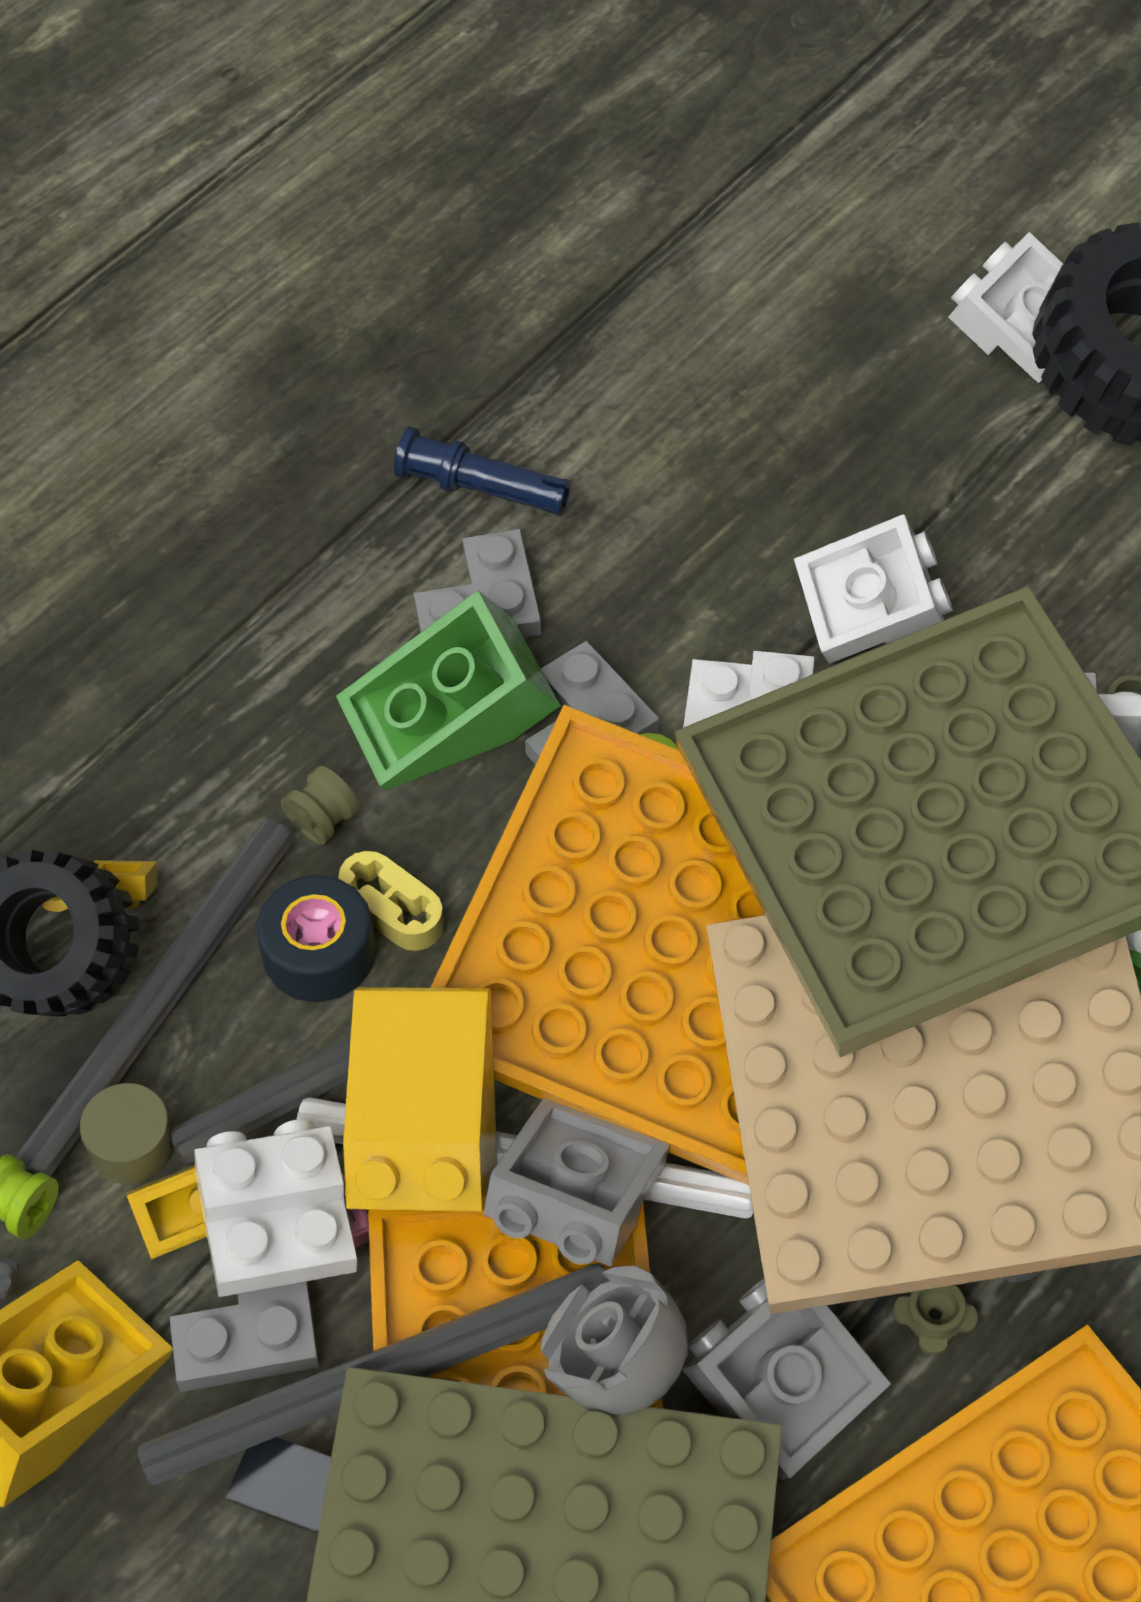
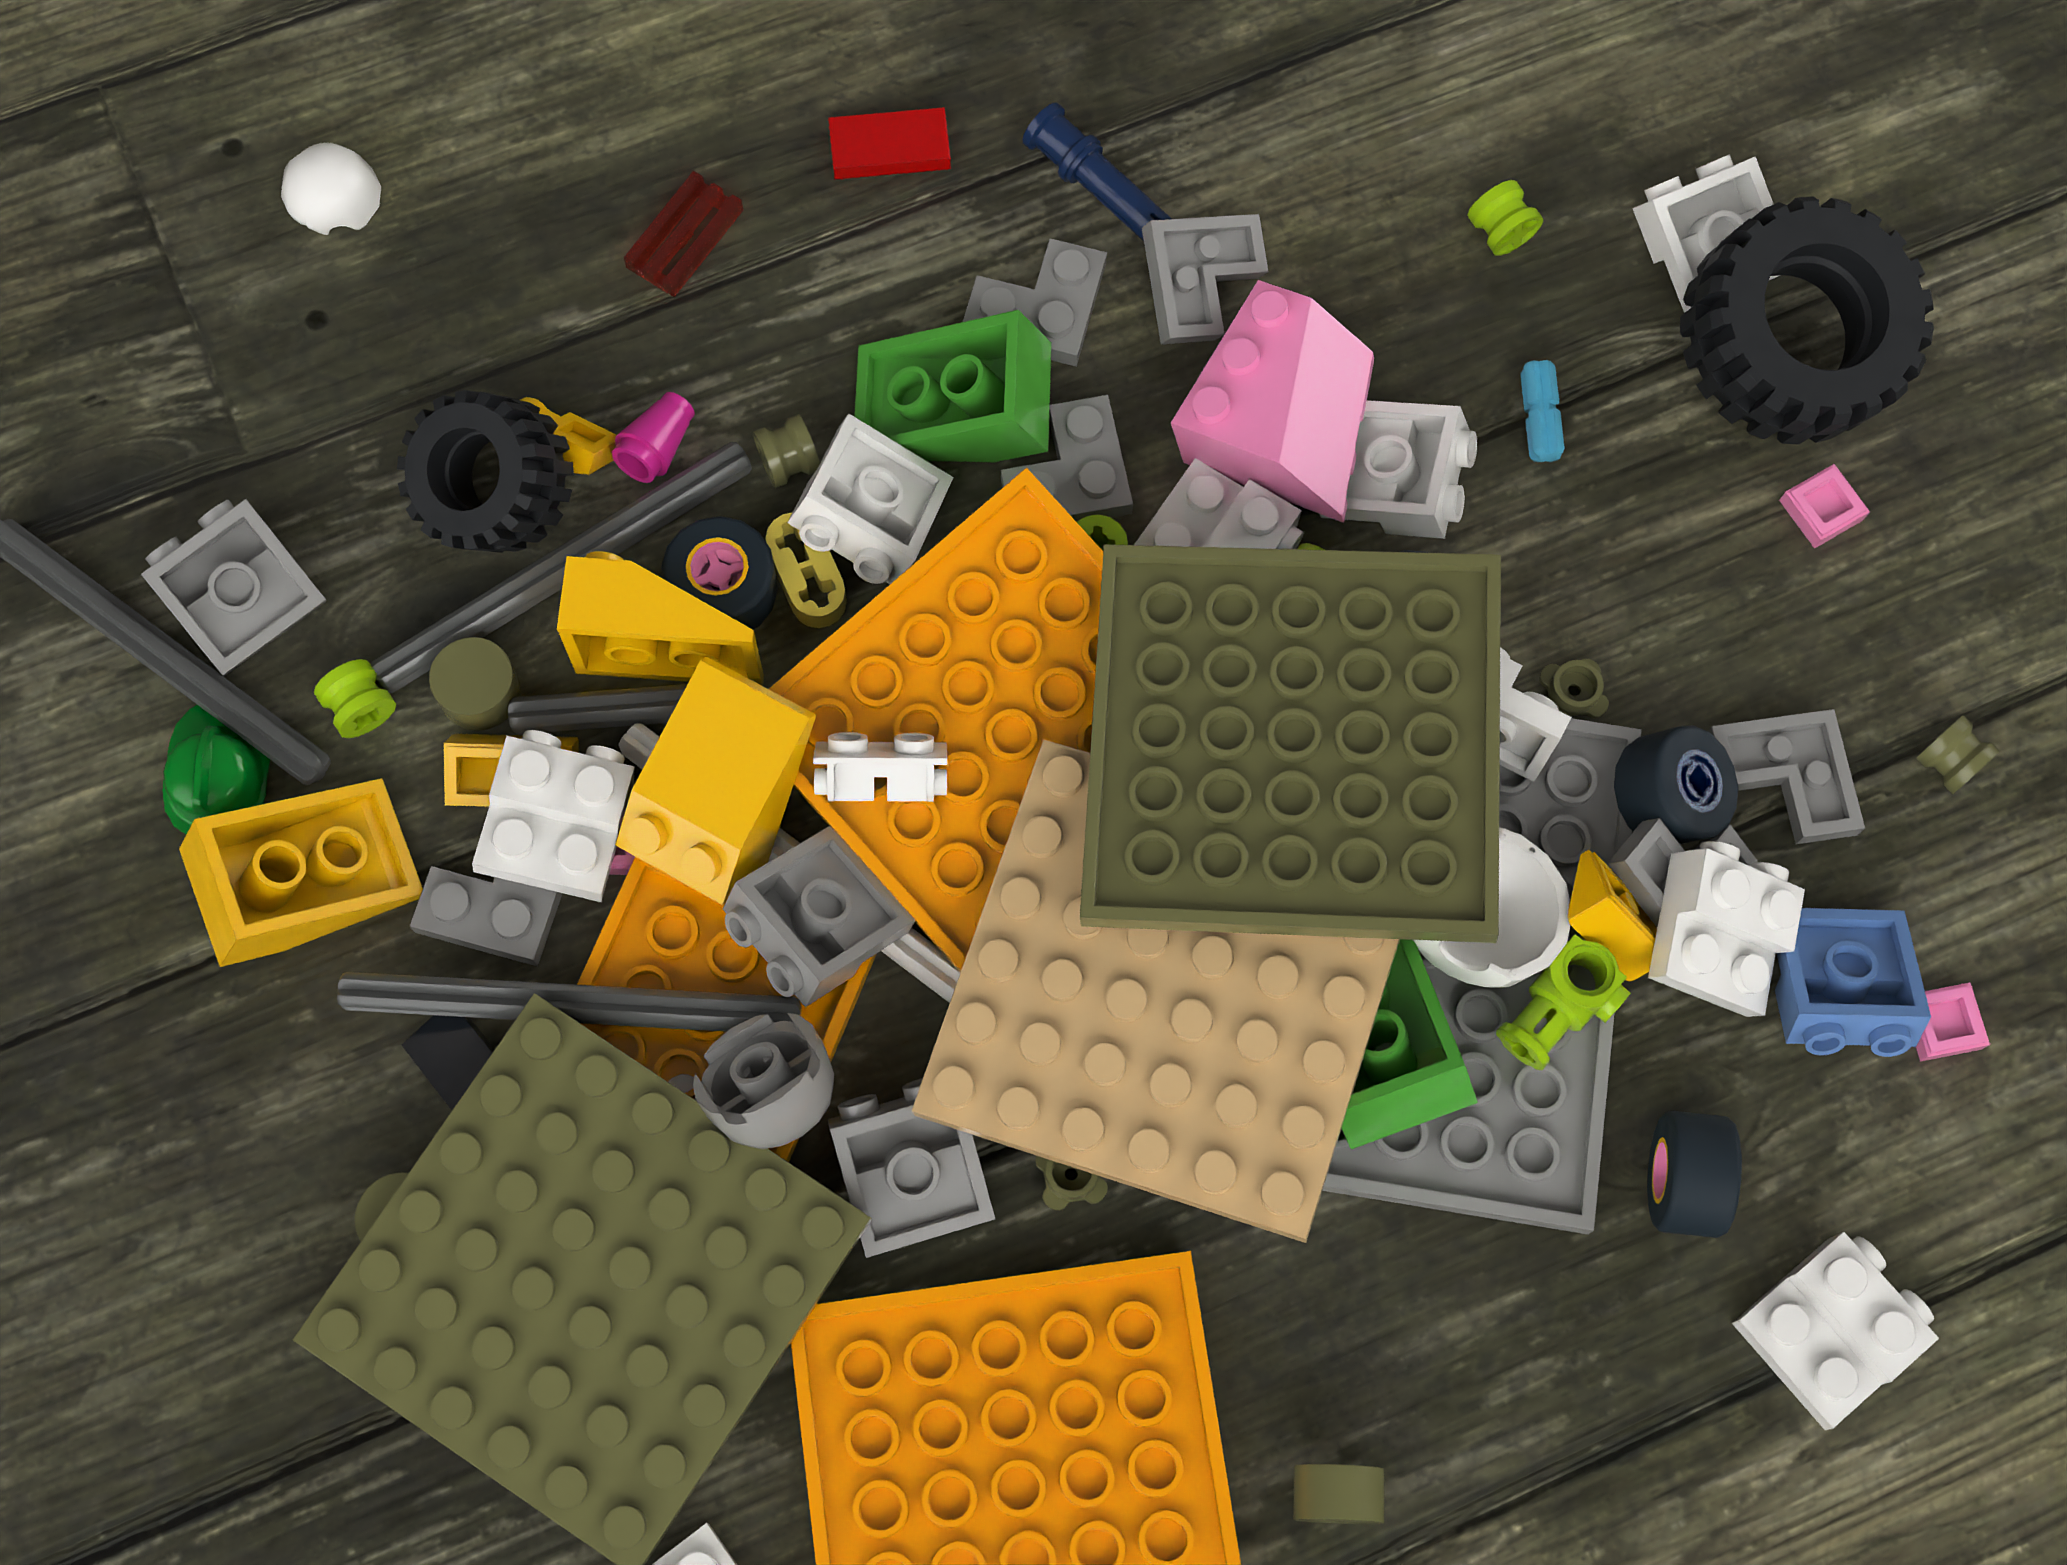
camera: 20 degrees right, 15 degrees up
none -> yellow slope [557,551,764,686]
none -> dark pink cone [612,392,695,483]
none -> clear red tile [624,171,743,297]
none -> white plate [787,413,954,584]
none -> white hinge [813,732,947,802]
none -> red tile [828,107,951,180]
none -> light grey plate [1142,214,1269,345]
none -> bright pink wedge [1171,280,1374,523]
none -> lime wheel [1467,180,1544,256]
none -> medium azure piece [1520,360,1565,462]

